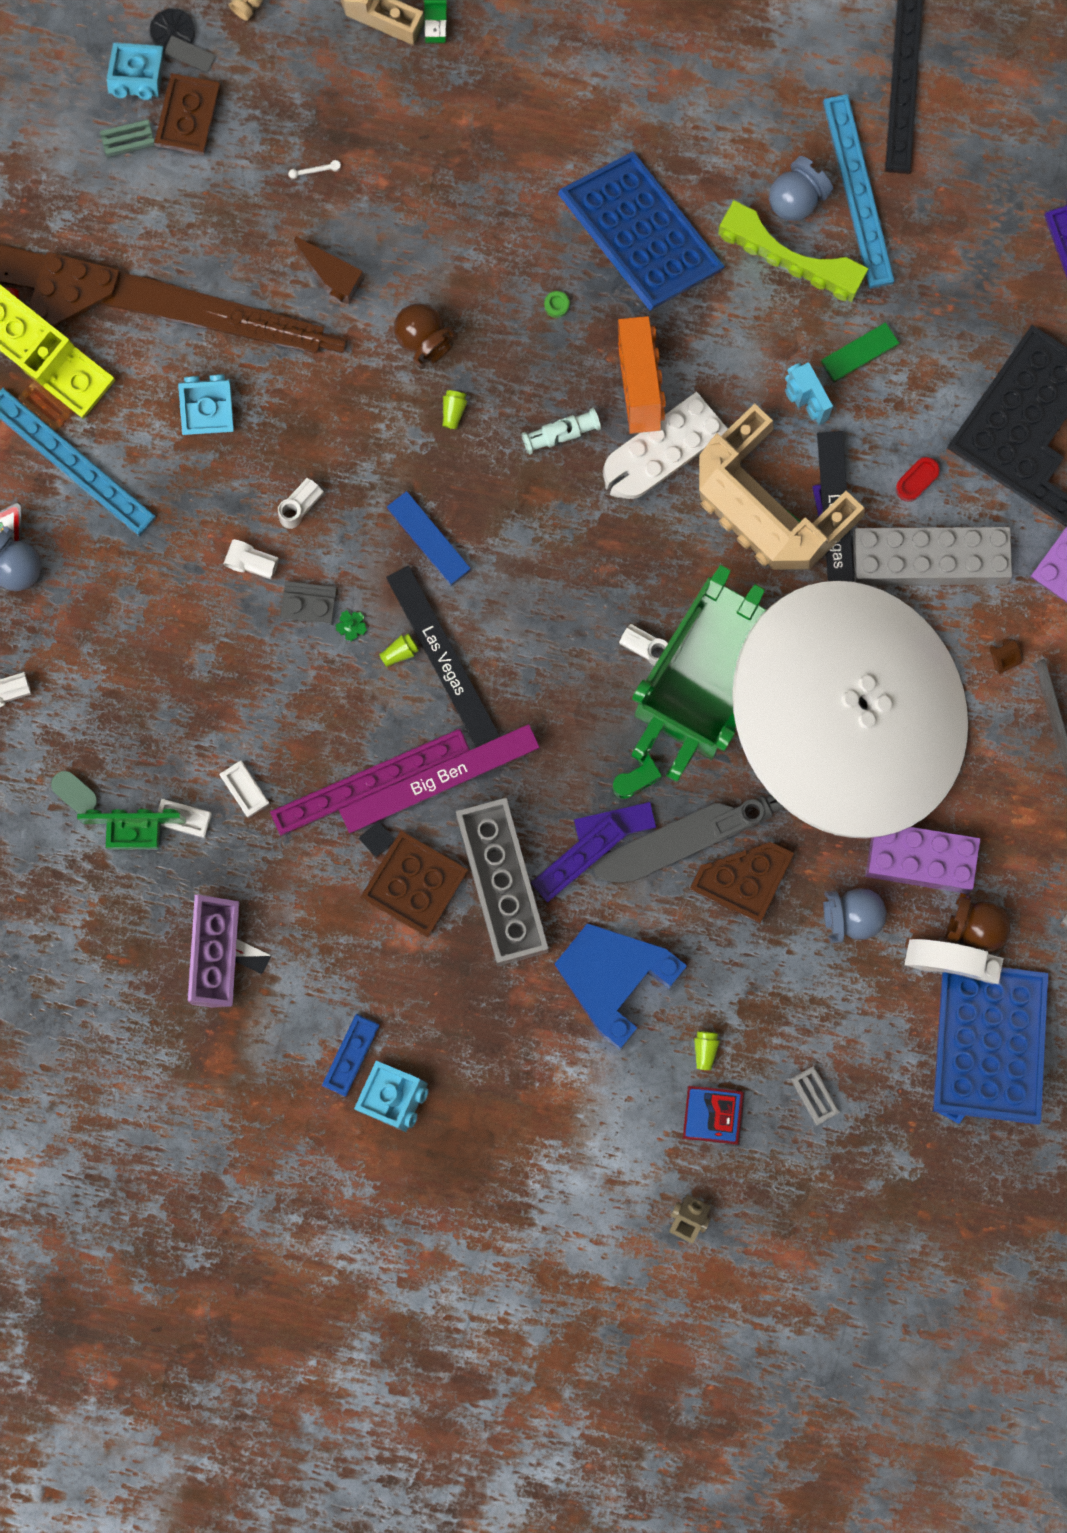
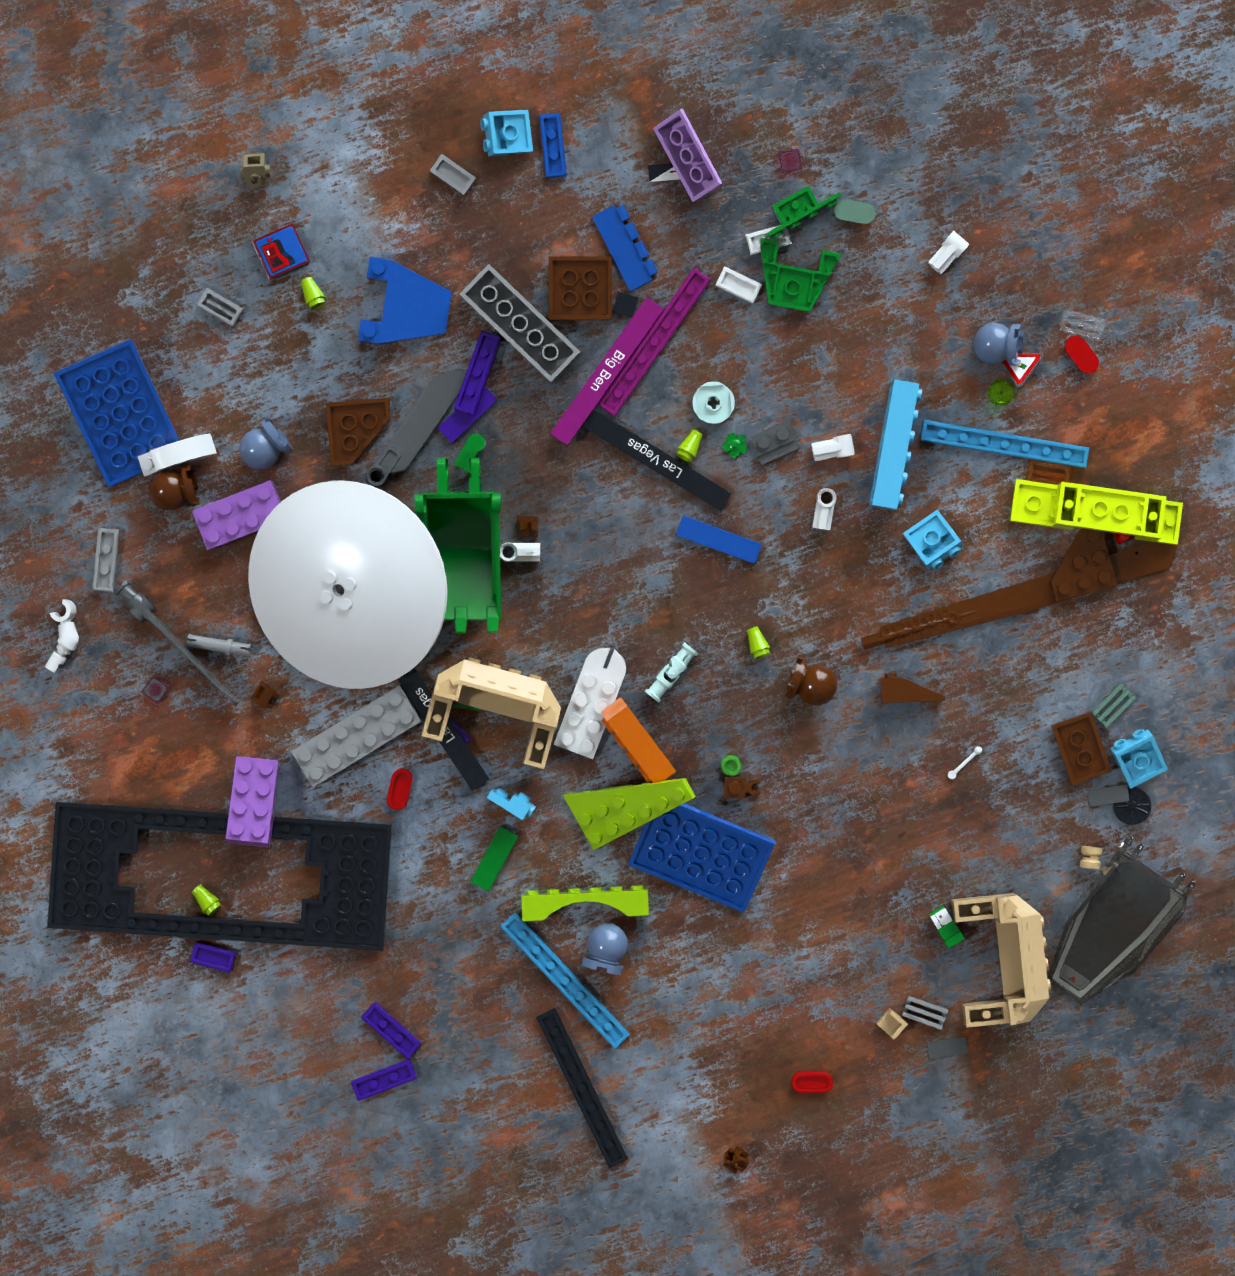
camera: 150 degrees right, 10 degrees up
none -> light grey pin [187,634,251,657]
none -> light grey tile [430,154,476,196]
none -> reddish brown tile [517,516,538,537]
none -> lime wing [563,778,696,850]
none -> blue windscreen [592,205,658,292]
none -> light aqua plate [692,382,735,424]
none -> reddish brown plate [724,777,760,798]
none -> green wing [759,238,841,312]
none -> clear pink tile [778,148,802,173]
none -> medium azure brick [869,379,922,511]
none -> clear neon green plate [987,380,1014,406]

